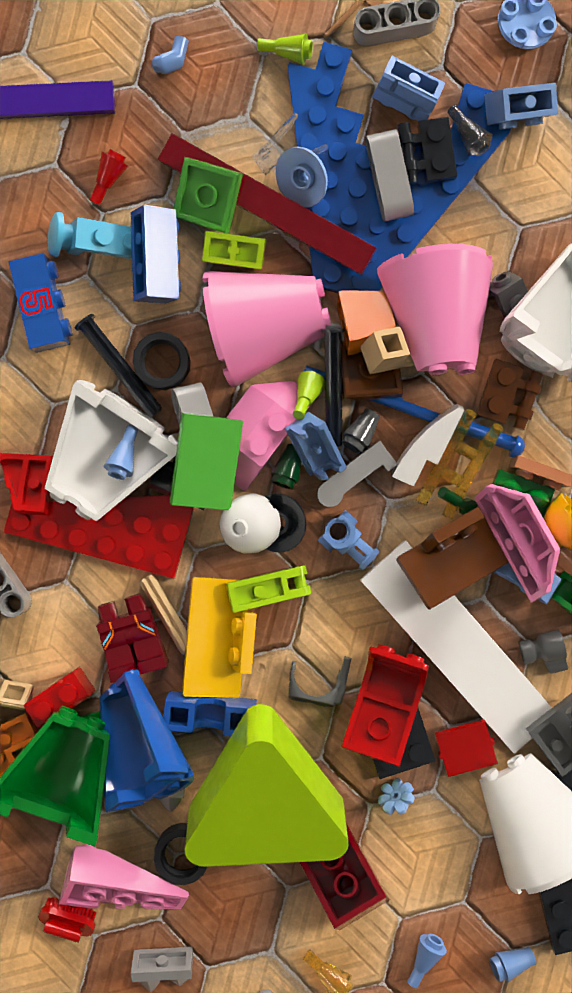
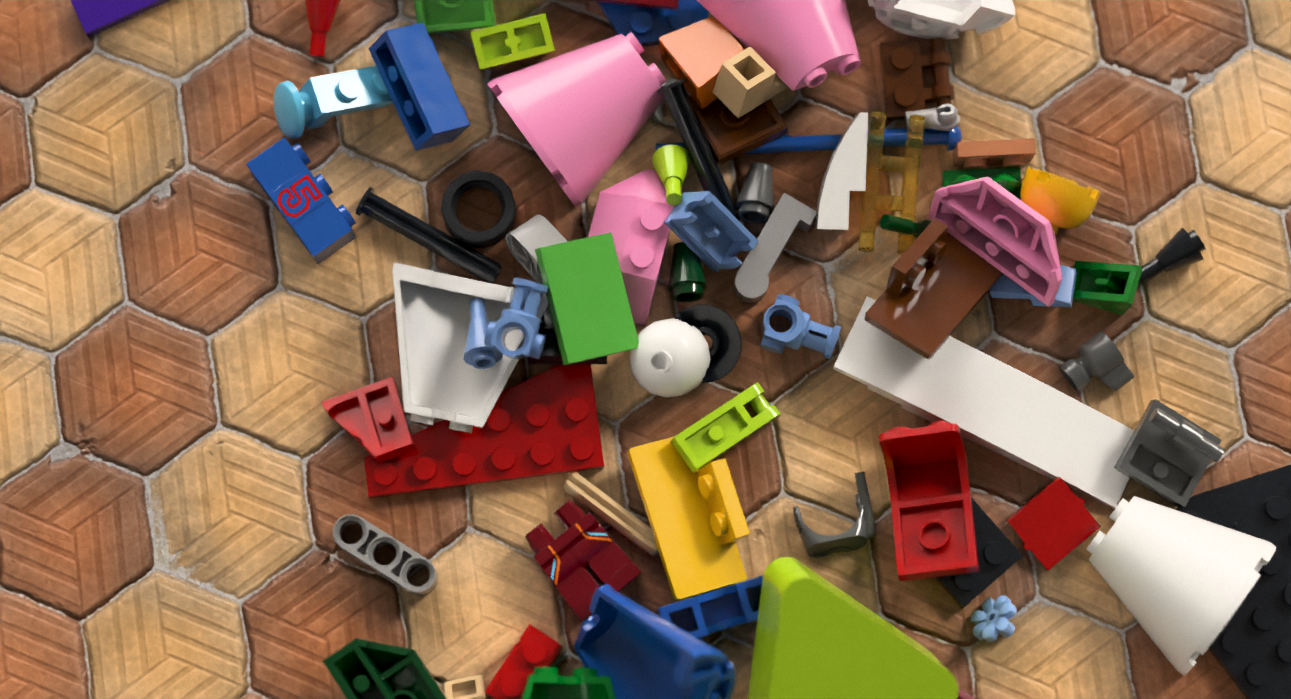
camera: 25 degrees left, 10 degrees down
none -> medium blue connector [484,277,548,359]
none -> light grey arm [905,104,960,132]

